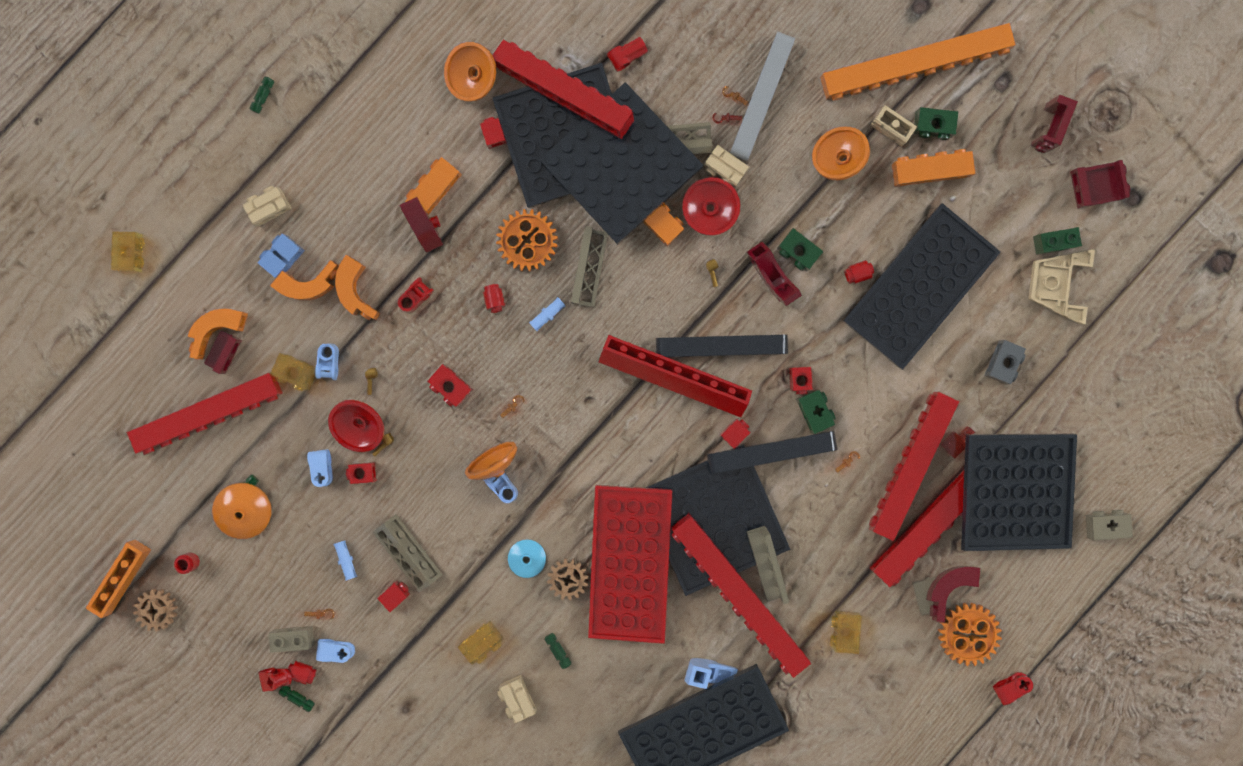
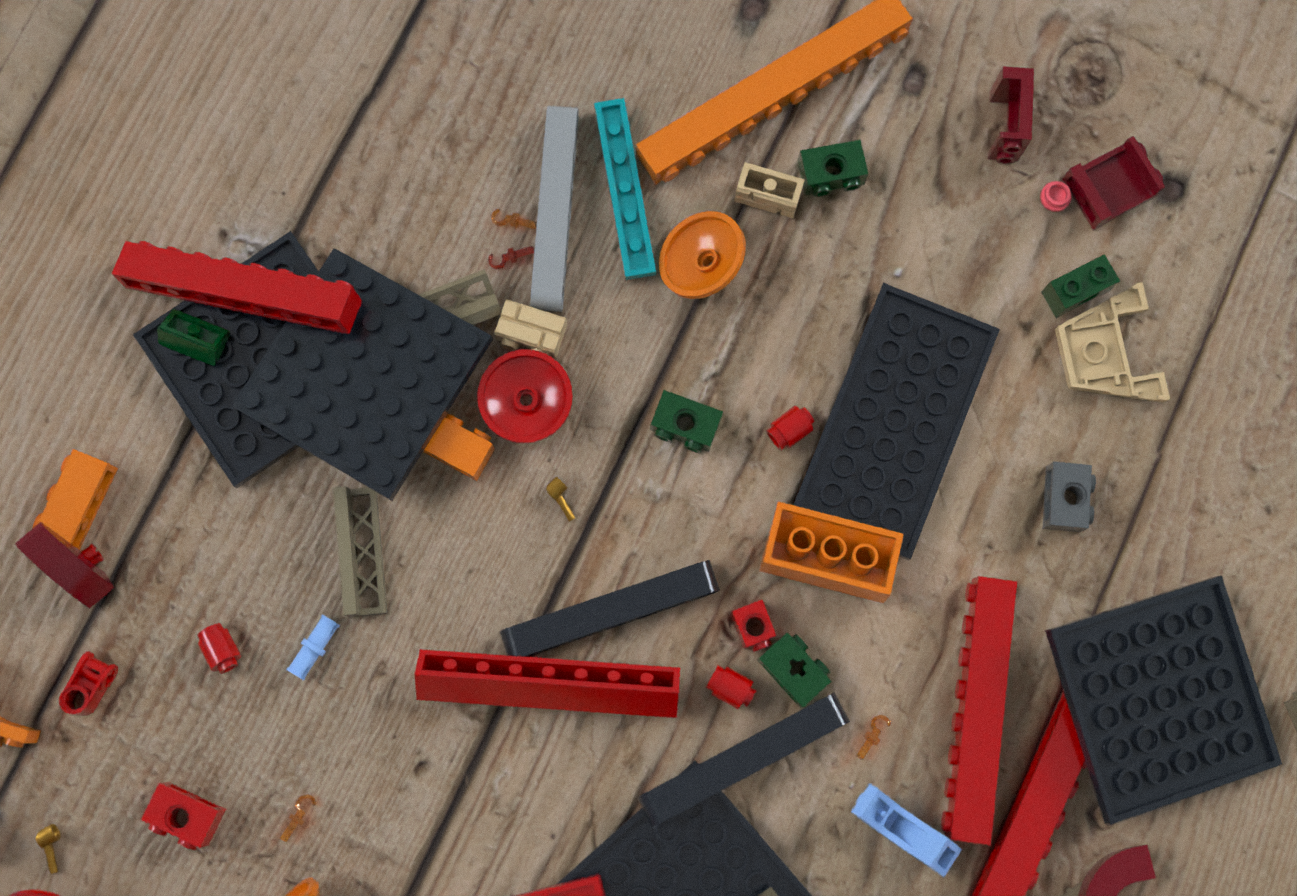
camera: 15 degrees left, 10 degrees down
orange dish [444,42,496,102] -> none
red brick [480,117,507,149] -> none
orange gear [496,209,558,272] -> none
red piece [607,37,648,72] -> none
red brick [719,419,750,449] -> none
dark red arch [747,242,802,306] -> none
orange brick [892,149,975,187] -> none
clear red plate [940,426,975,459] -> none
none -> dark green slope [157,309,230,366]
none -> teal plate [594,98,656,280]
none -> red brick [706,665,756,710]
none -> orange slope [759,501,904,604]
none -> light blue arch [851,783,962,877]
none -> coral plate [1040,181,1072,212]

